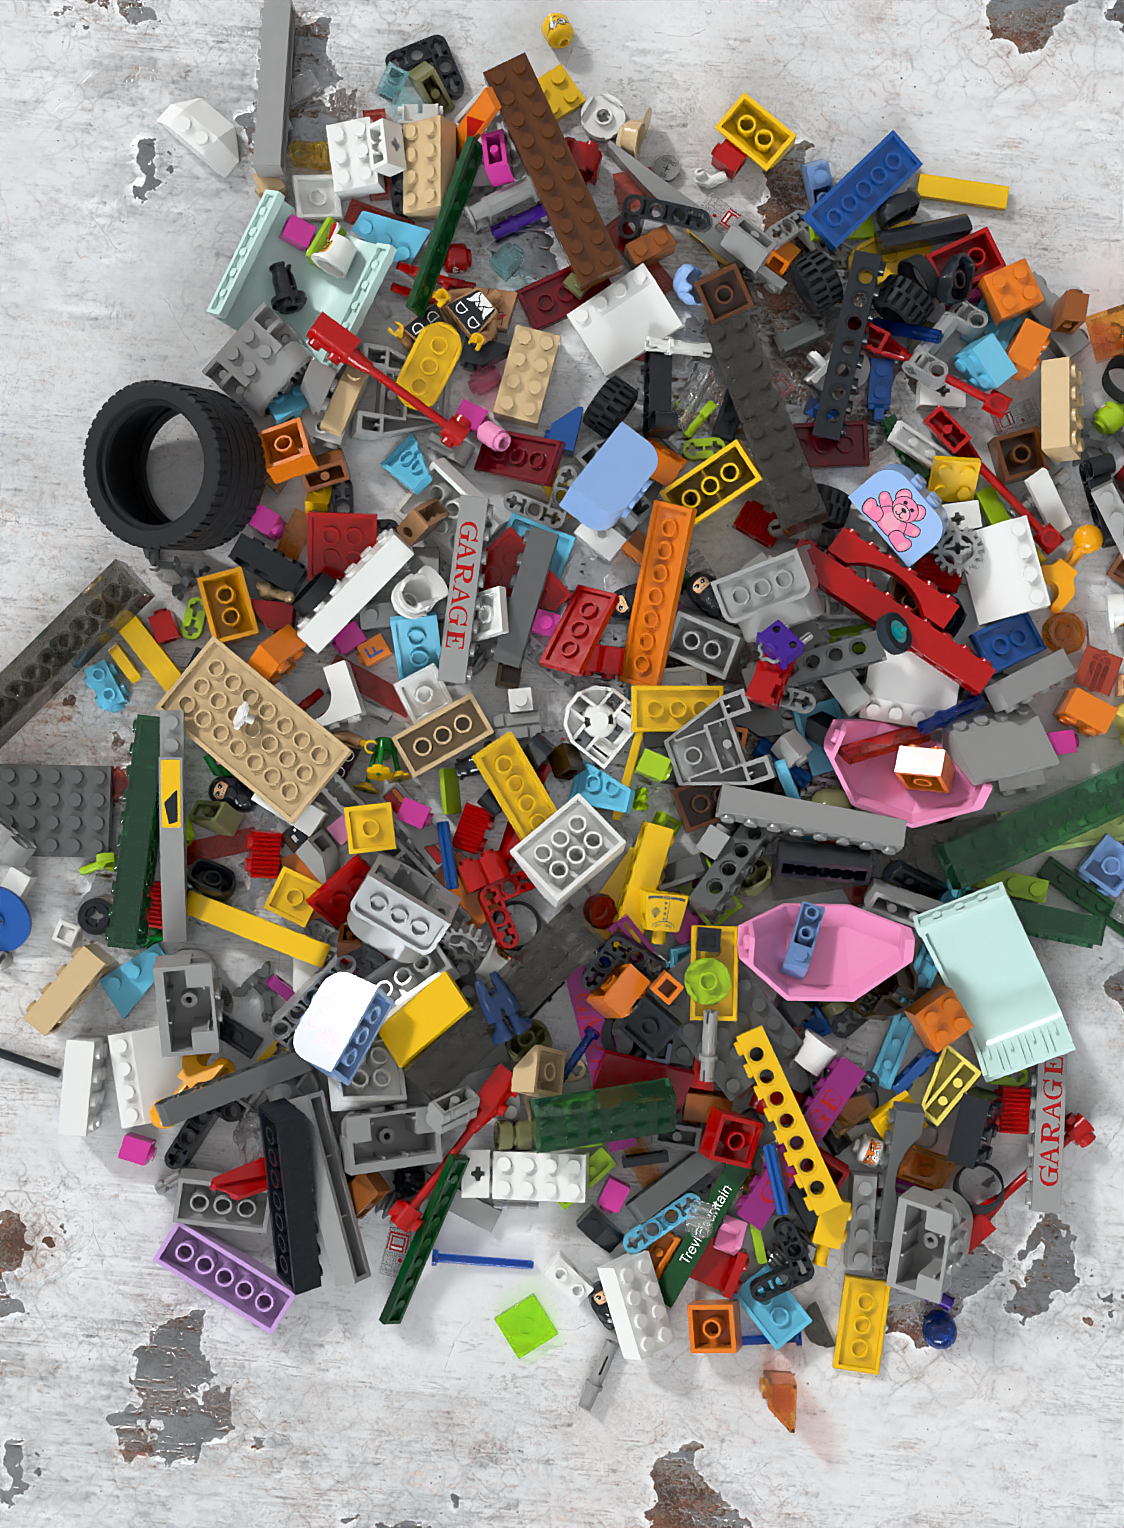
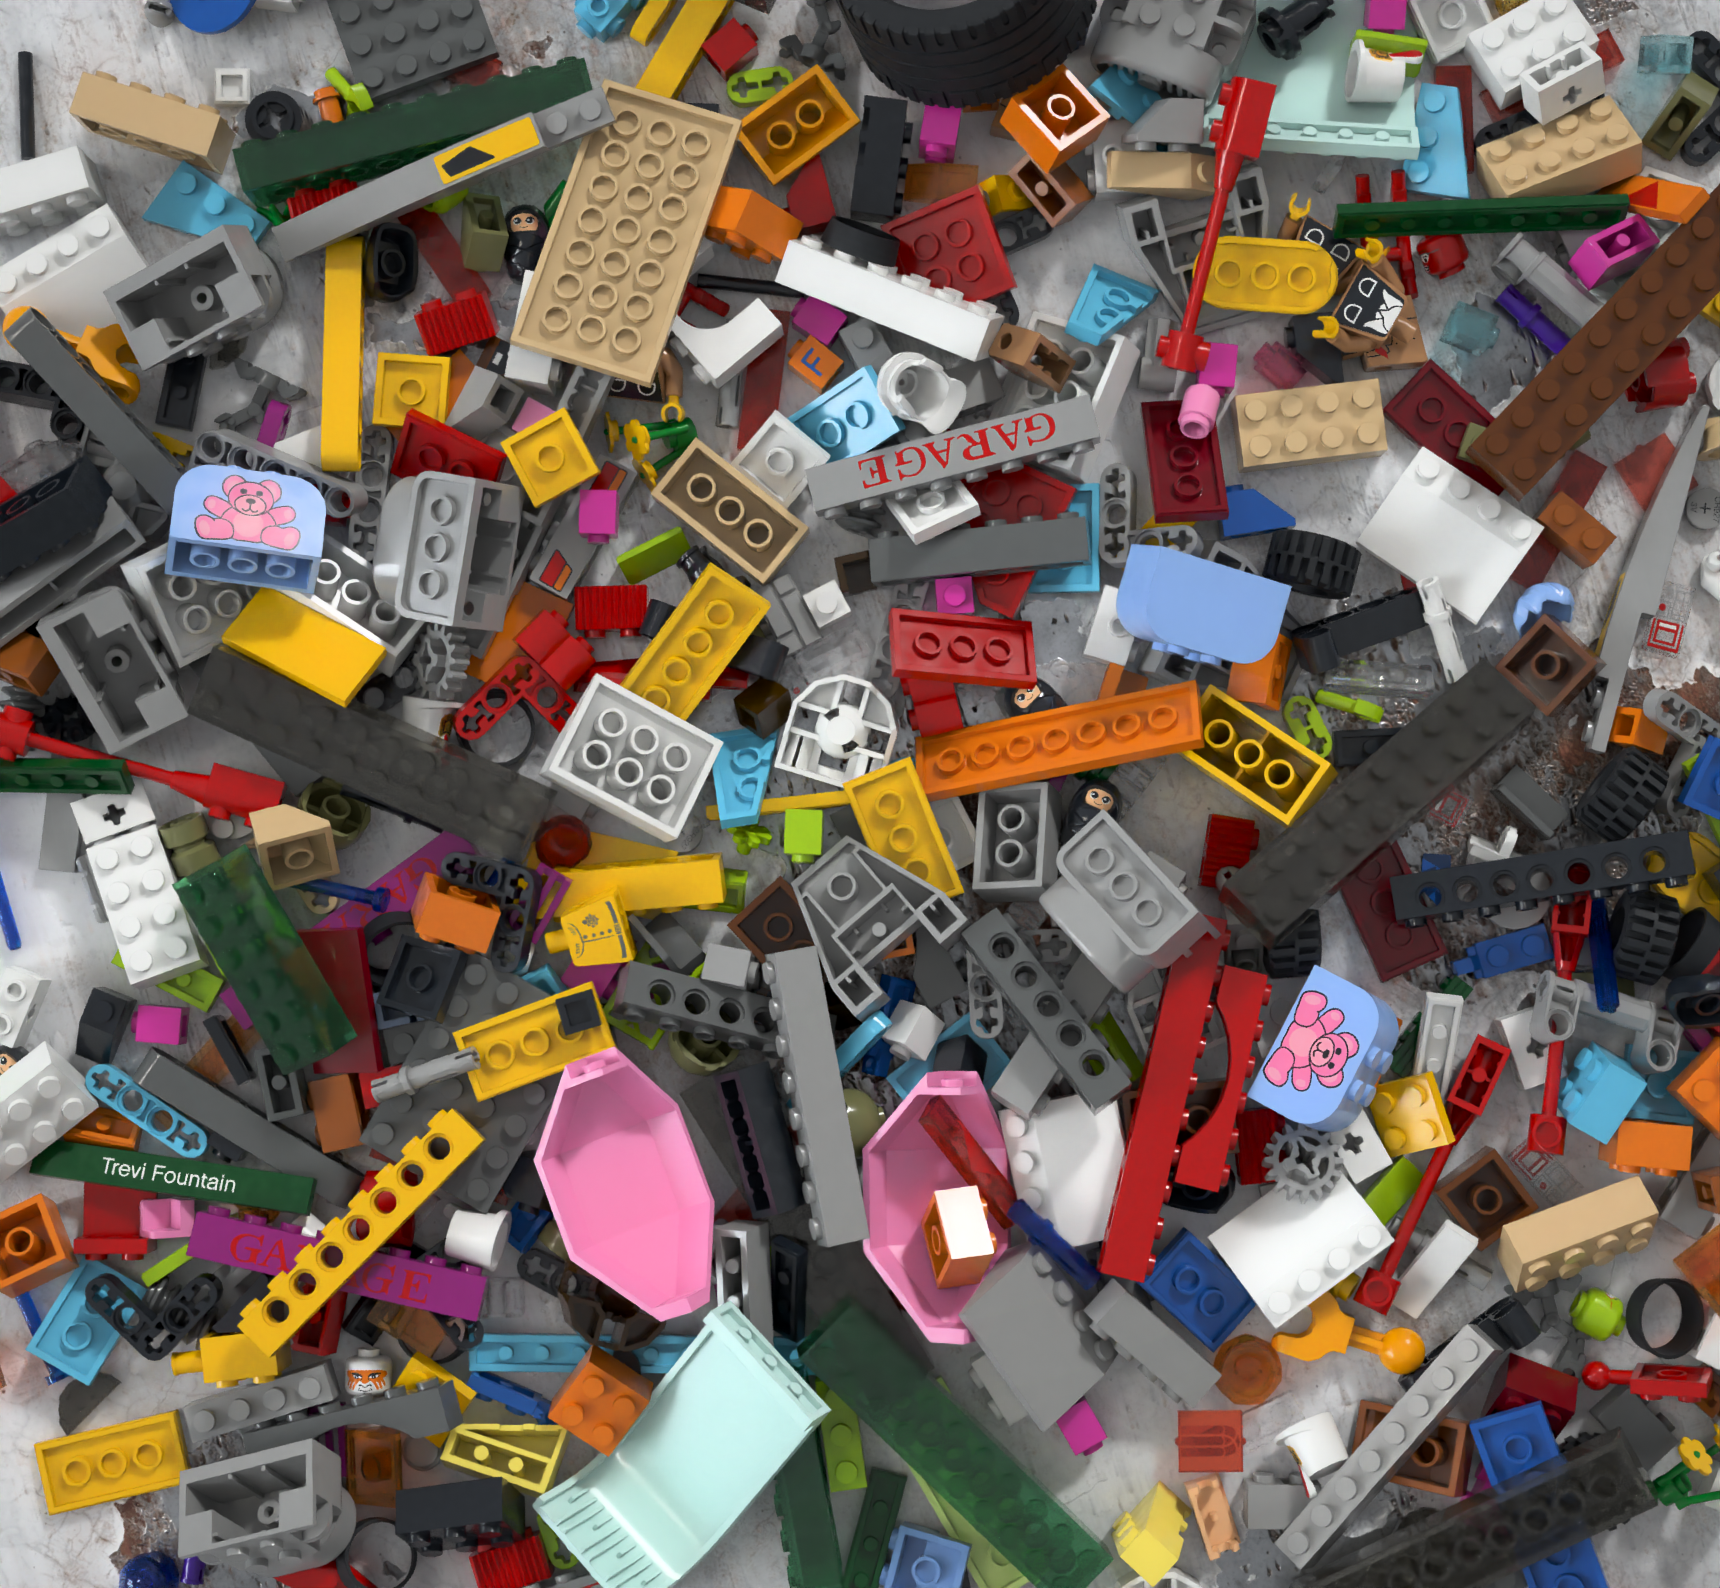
camera: 75 degrees right, 0 degrees up
white plant [233,701,255,730] -> none
tan piece [255,581,295,603] -> none
reddish brown slope [337,924,362,958] -> none
white hinge [397,103,444,124] -> none
light grey brick [426,1085,480,1135] -> none
blue axle [437,821,459,890] -> none
dark blue piece [474,971,533,1045] -> none
black beam [618,194,713,241] -> none
orange brick [649,970,684,1005] -> none
lime tile [684,957,731,1005] -> none
clear brick [685,1199,718,1239] -> none
red slope [698,1106,764,1169] -> none
light grey brick [720,215,778,273] -> none
red wedge [745,653,797,711] -> none
dark purple piece [756,619,813,670] -> none
blue axle [763,1143,790,1215] -> none
medium blue slope [780,901,825,980] -> none
black wheel [876,612,912,655] -> none
orange brick [1052,687,1119,738] -> none
none -> orange pin [312,86,348,135]
none -> black bar [697,273,804,298]

